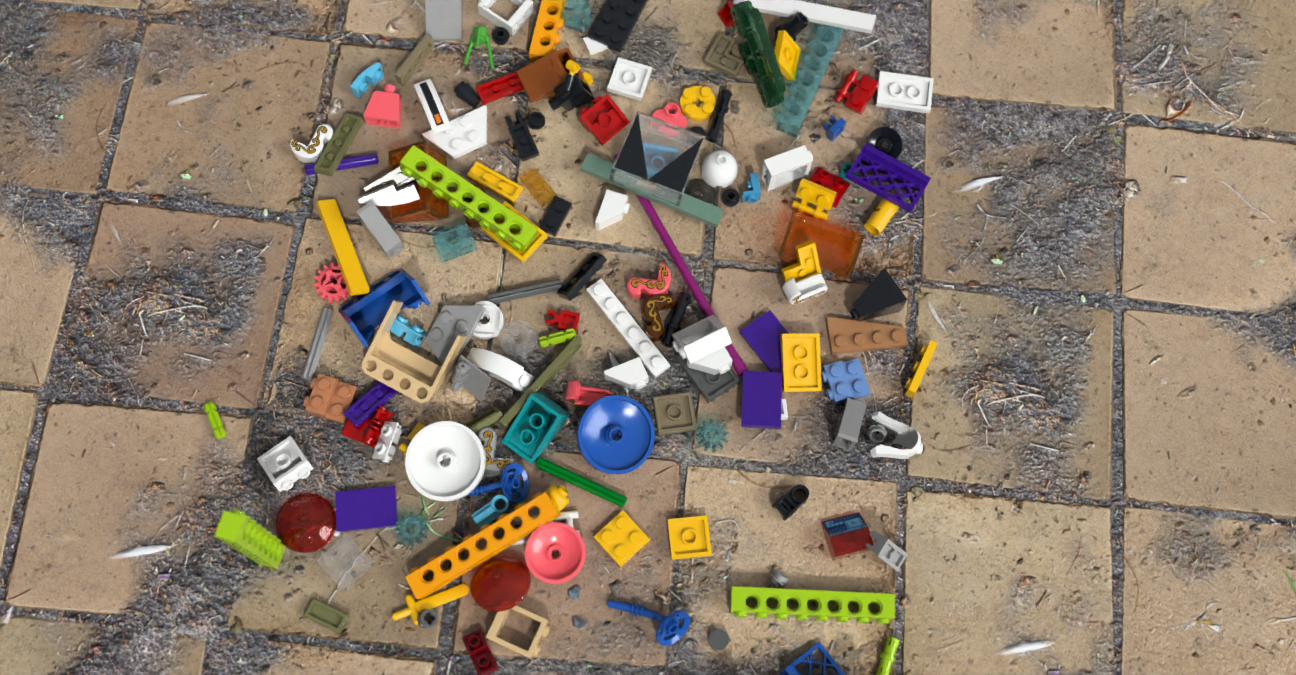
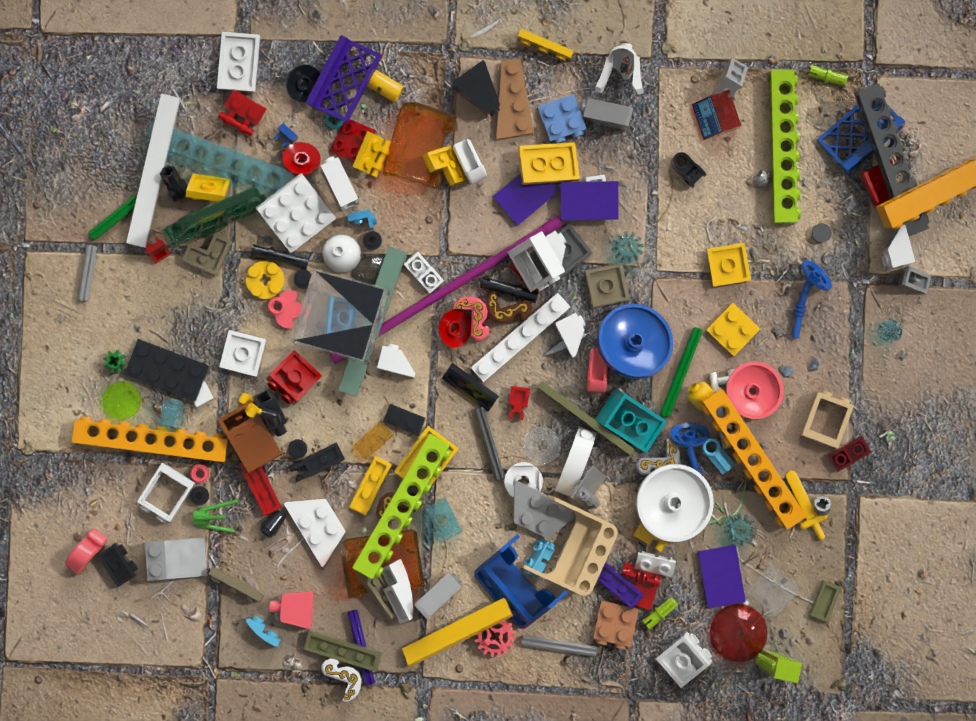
camera: 90 degrees left, 15 degrees up
white slope [414,79,451,134] -> none
olive tile [464,406,503,433] -> none
clear red dish [470,556,531,612] -> none
lime axle [539,328,576,348] -> none
light grey plate [868,424,887,443] -> none
none -> coral plate [190,464,209,483]
none -> white plate [256,173,336,253]
none -> red dish [282,142,321,176]
none -> white slope [404,251,444,293]
none -> red dish [438,309,471,348]
none -> lime axle [642,597,678,630]

